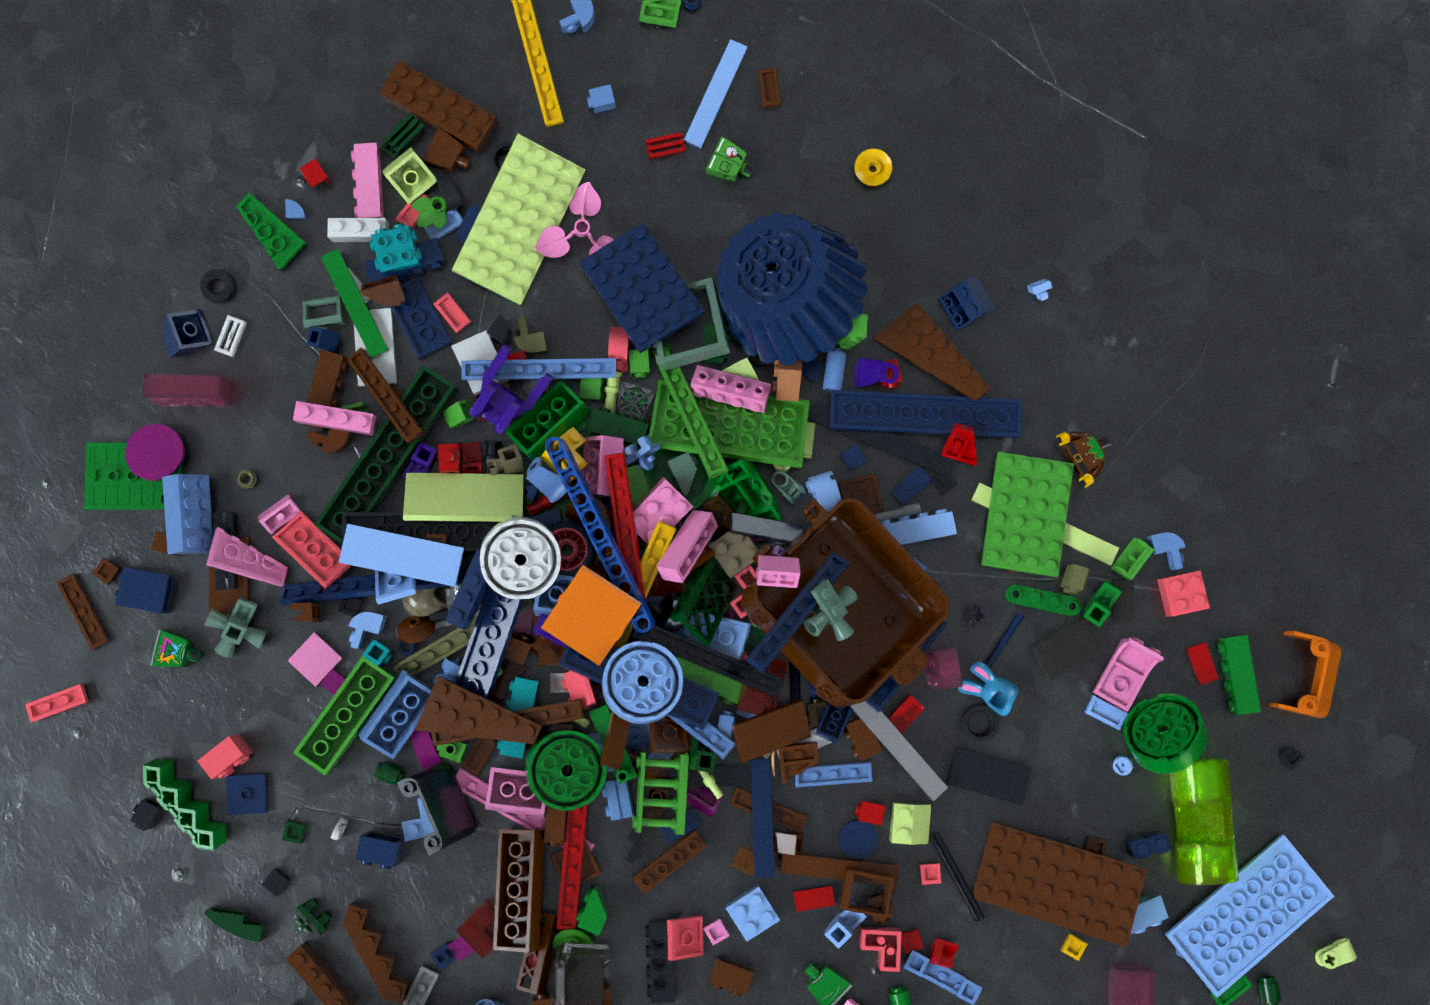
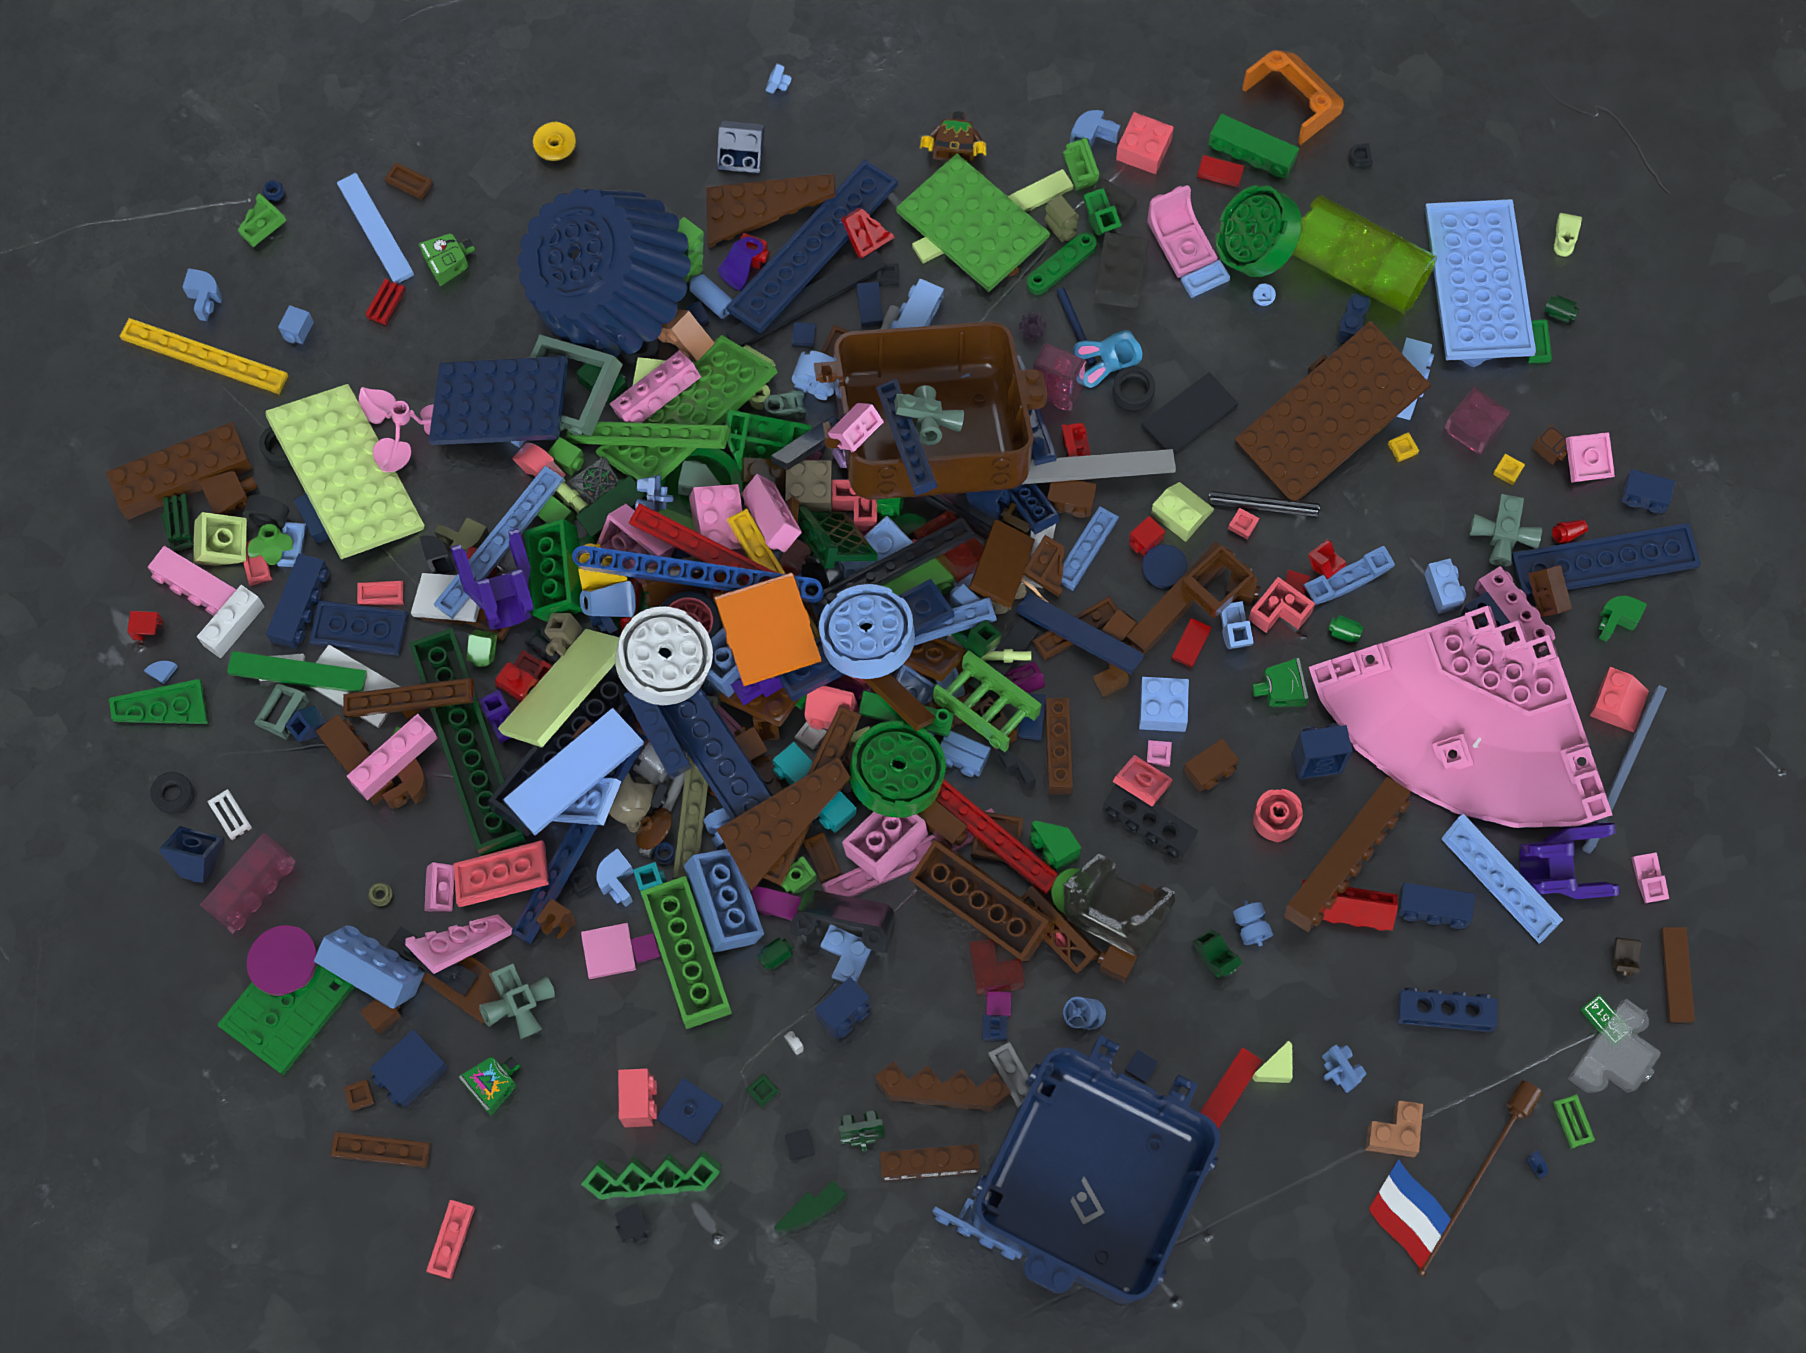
camera: 50 degrees left, 15 degrees down
reddish brown slope [361,274,406,306] -> none
teal brick [369,224,422,274] -> none

